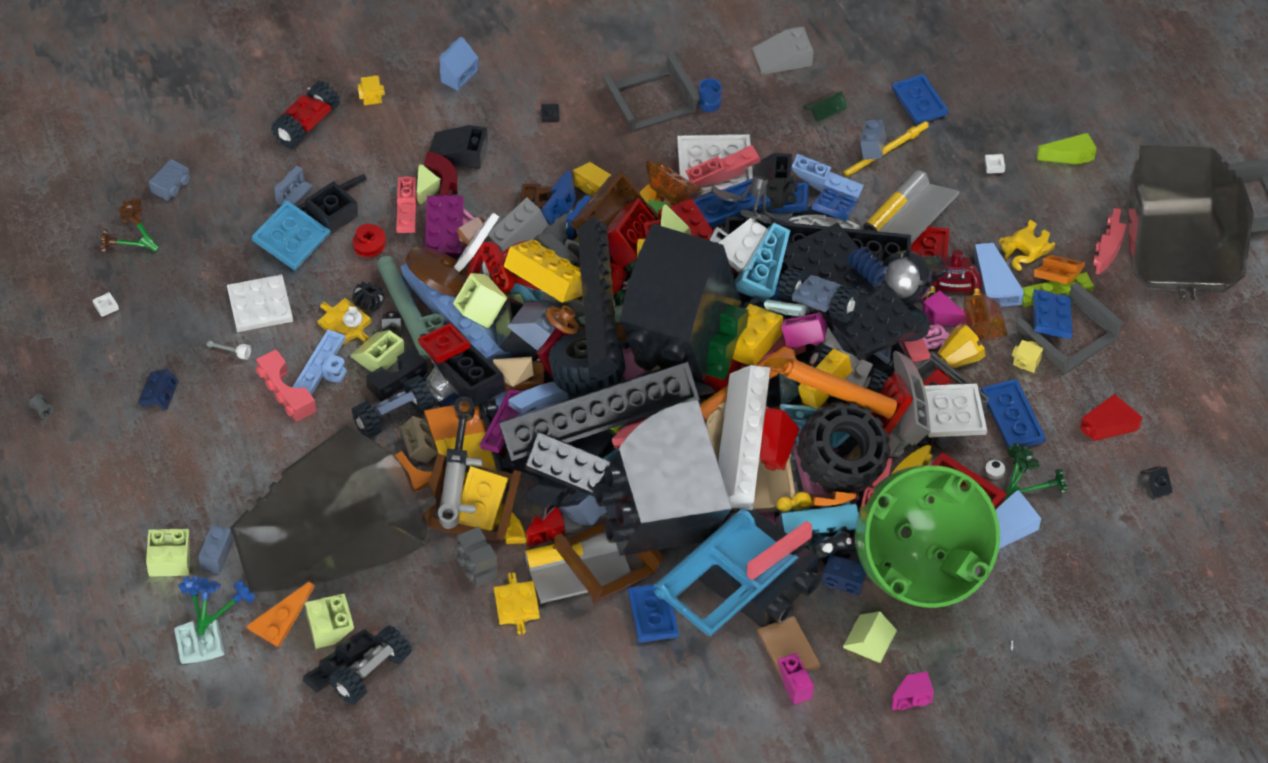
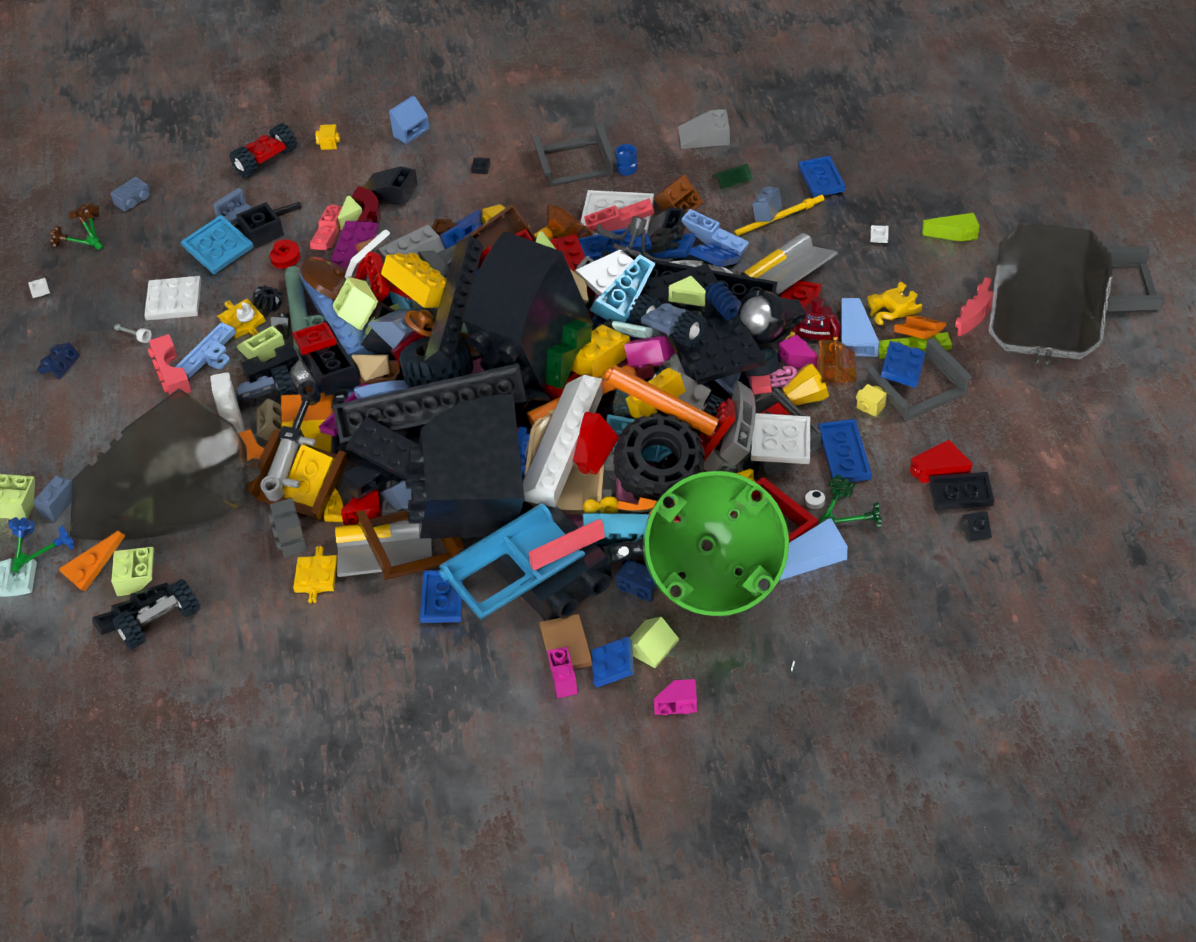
camera: 15 degrees right, 5 degrees down
none -> white brick [210,373,244,443]
none -> blue plate [592,637,634,688]
none -> dark orange slope [653,174,704,213]
none -> yellowish green slope [668,276,706,307]
none -> black plate [929,472,994,510]

